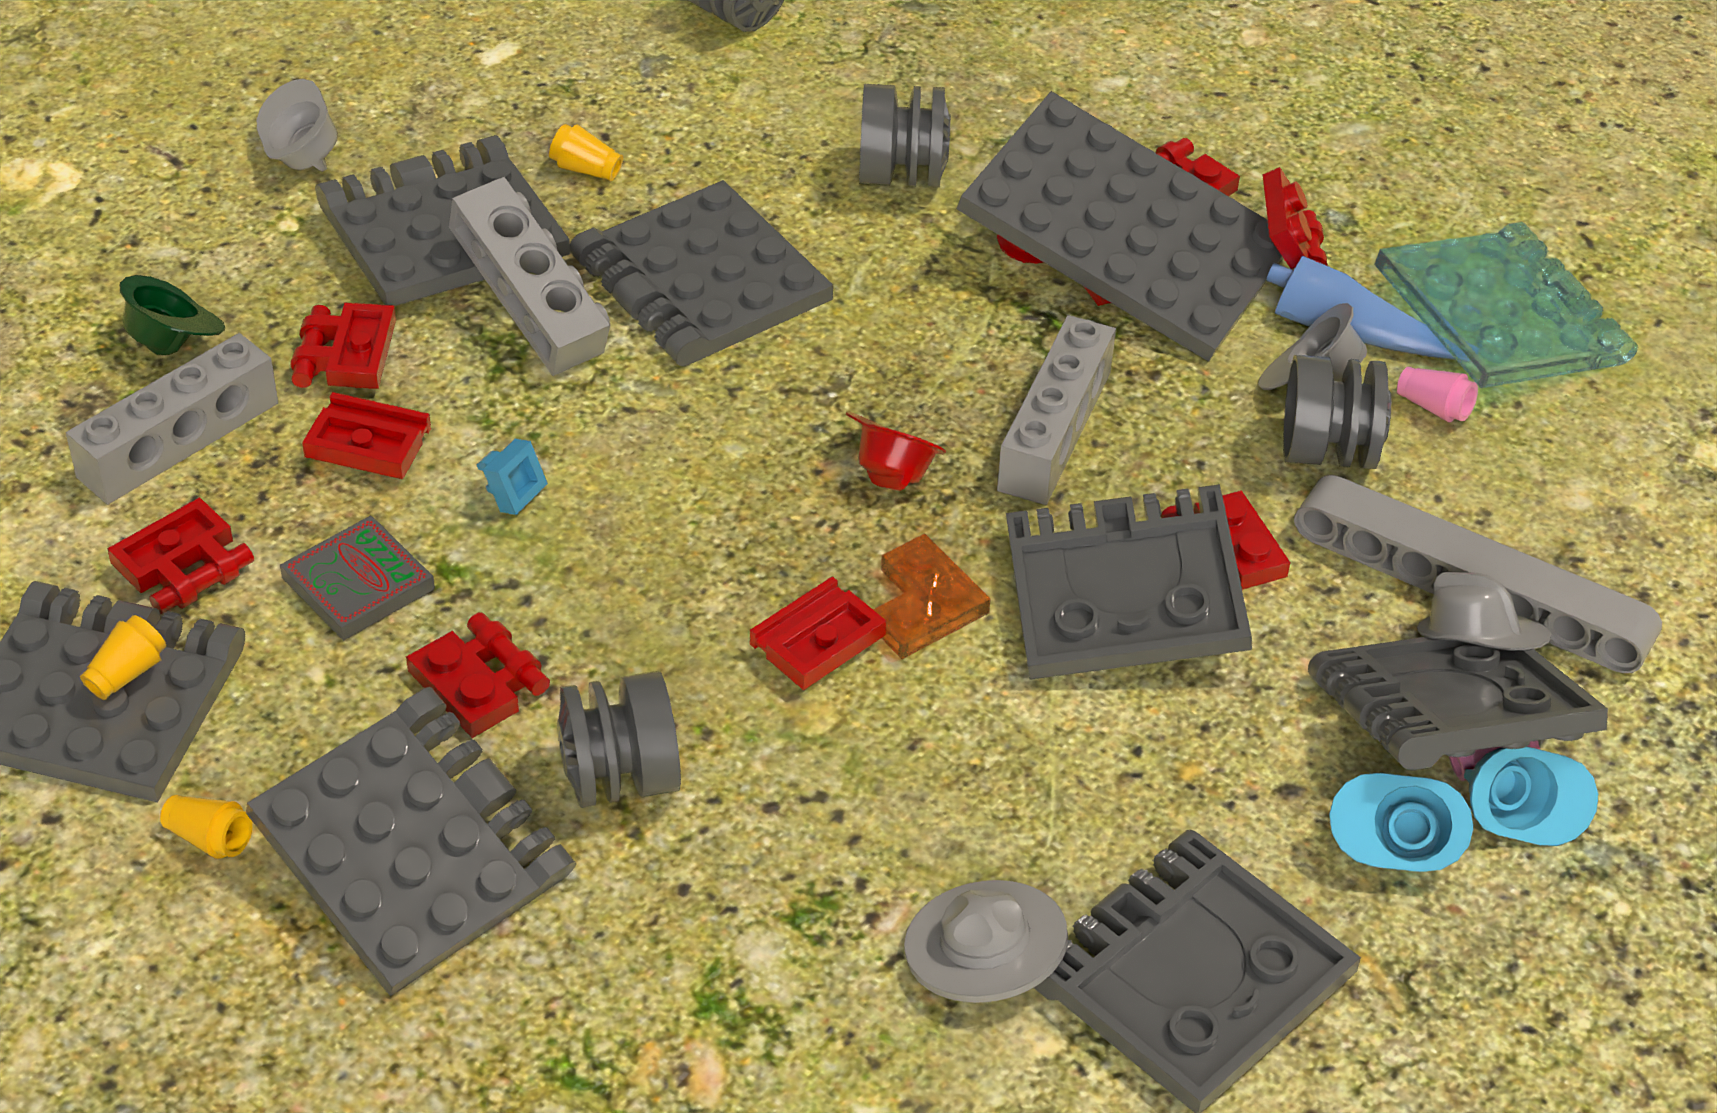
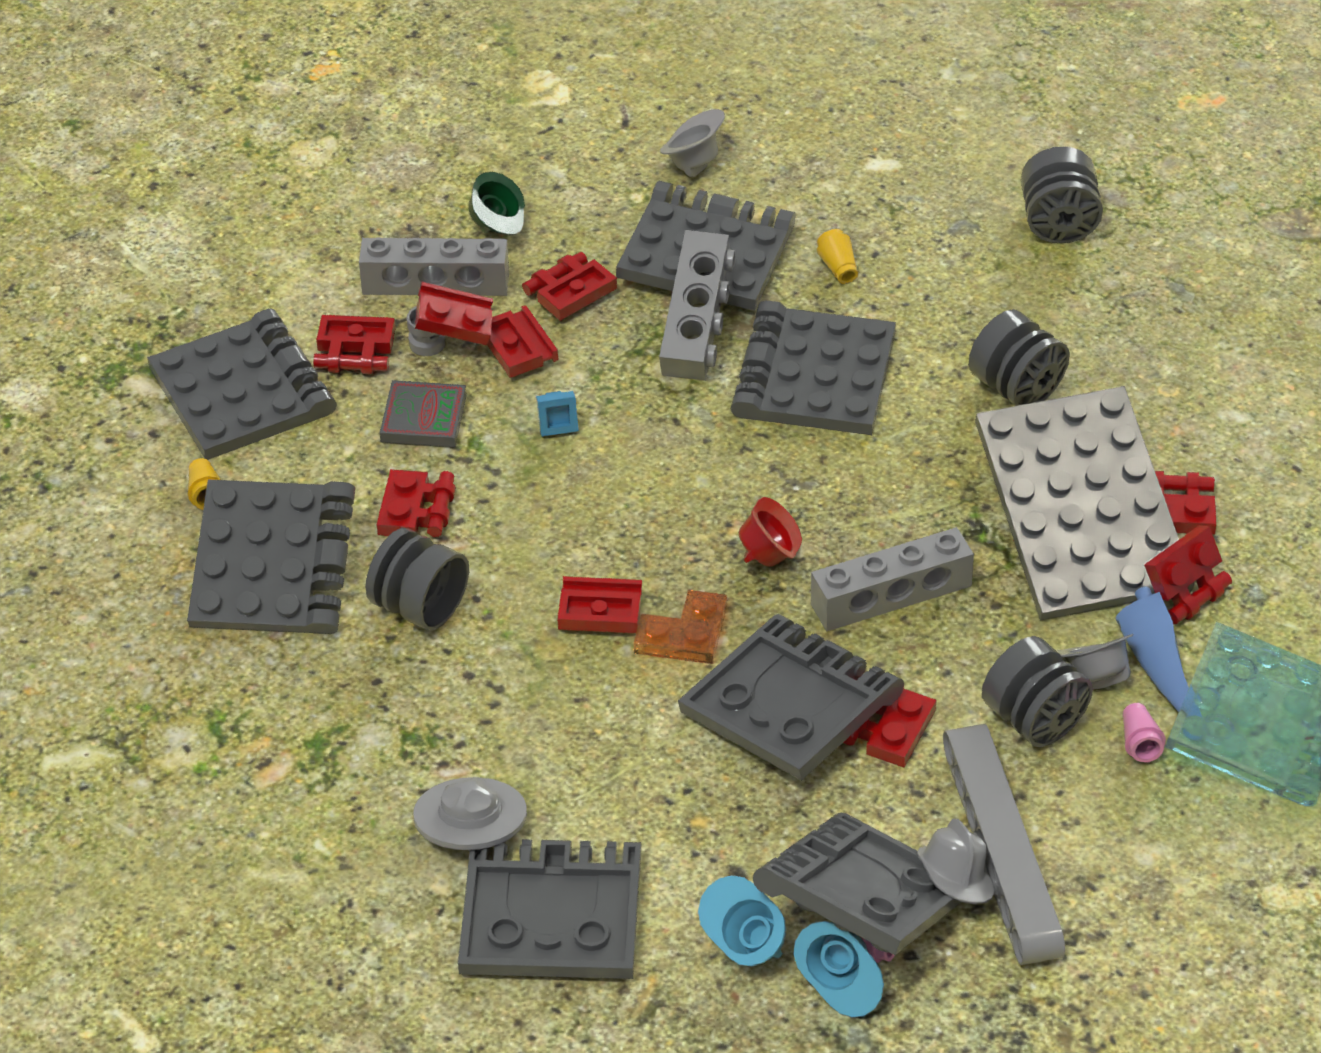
camera: 50 degrees right, 0 degrees up
yellow cone [80,615,166,700] -> none
none -> light grey wheel [407,306,445,356]
none -> red plate [415,282,493,346]

